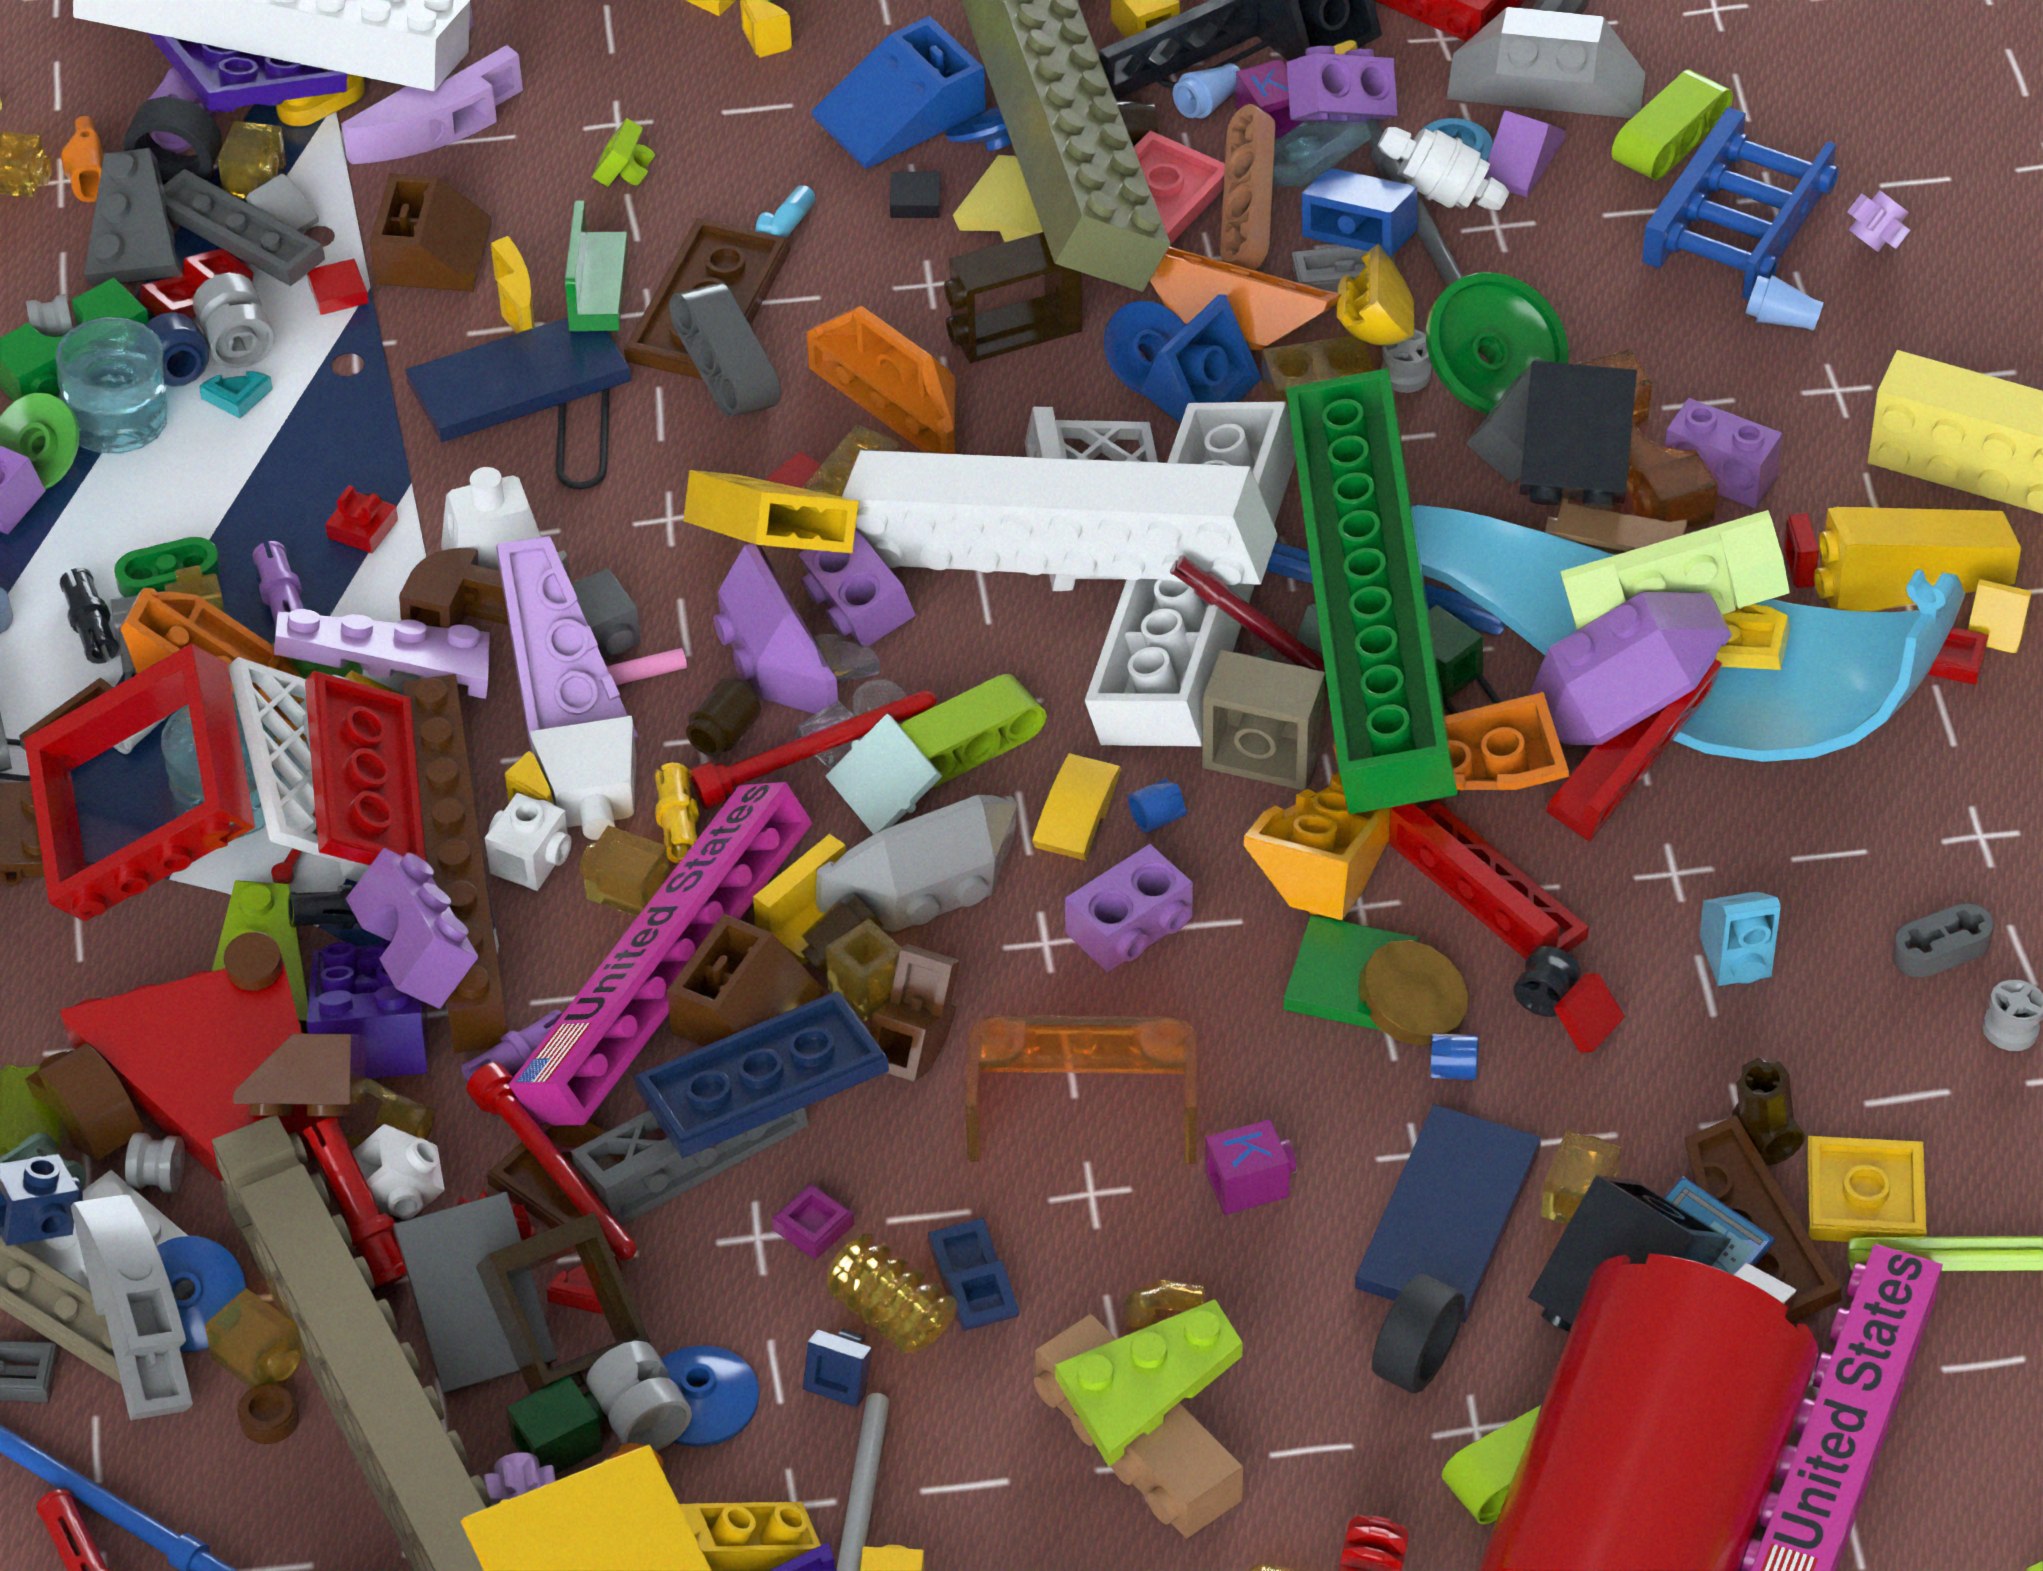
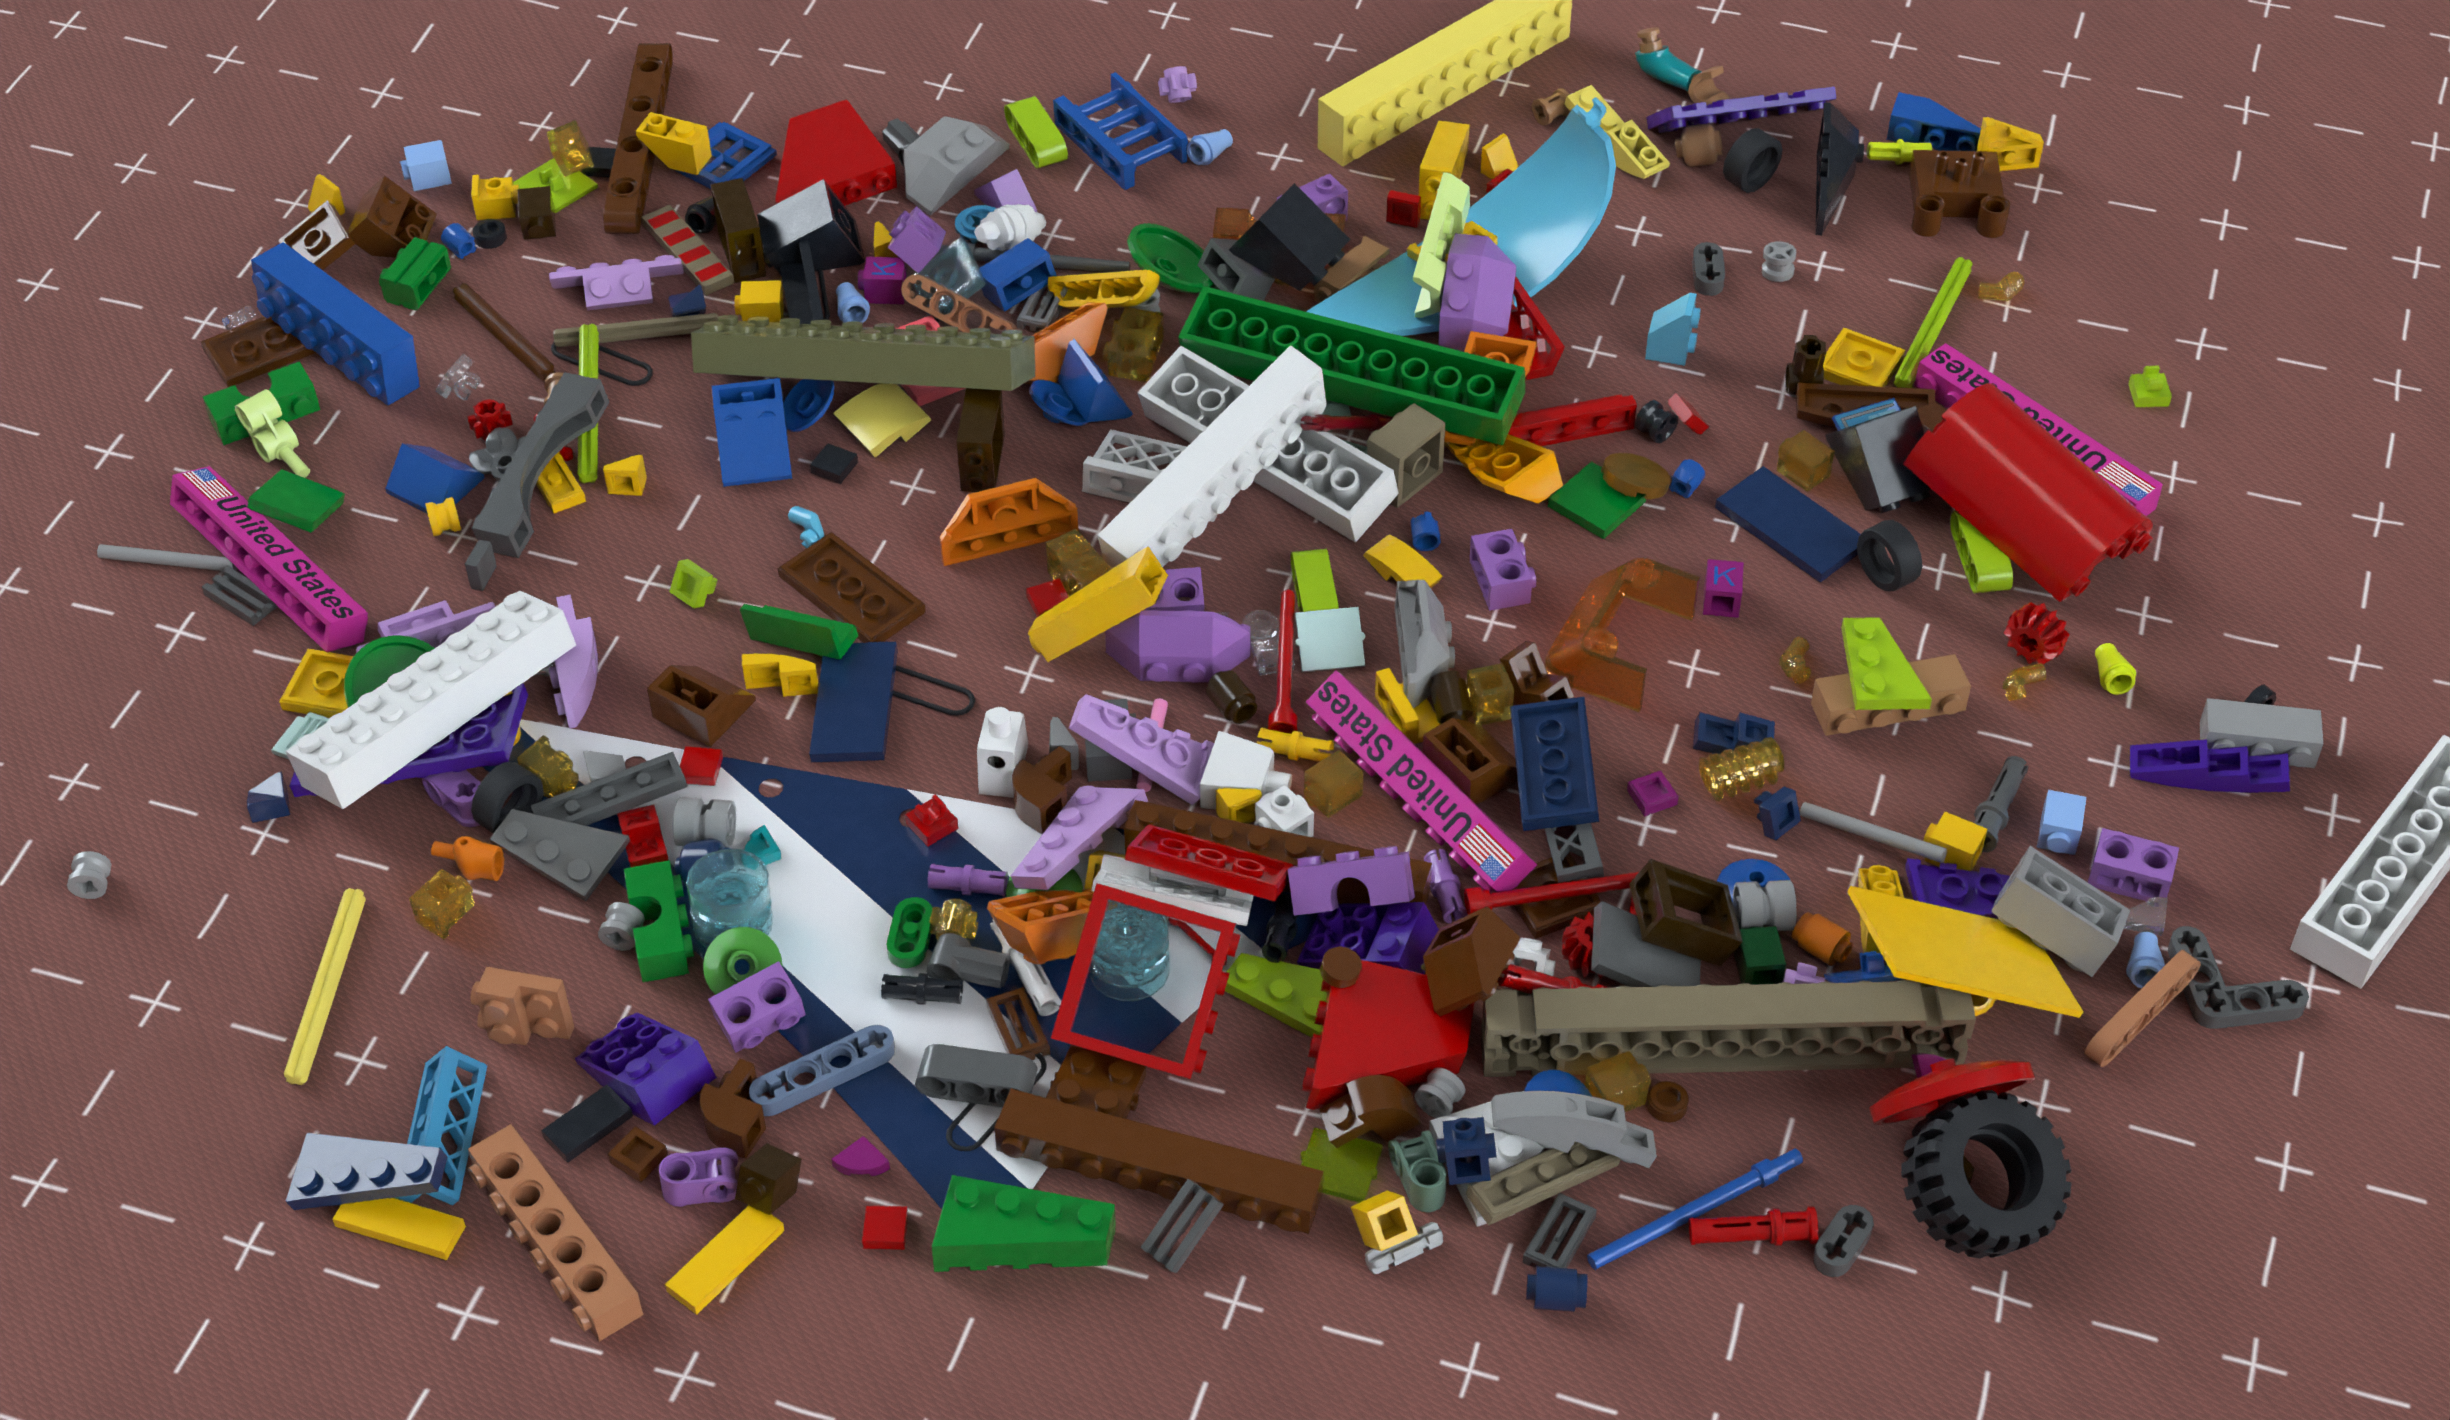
camera: 65 degrees left, 0 degrees up
dark grey beam [669,283,781,417] -> none

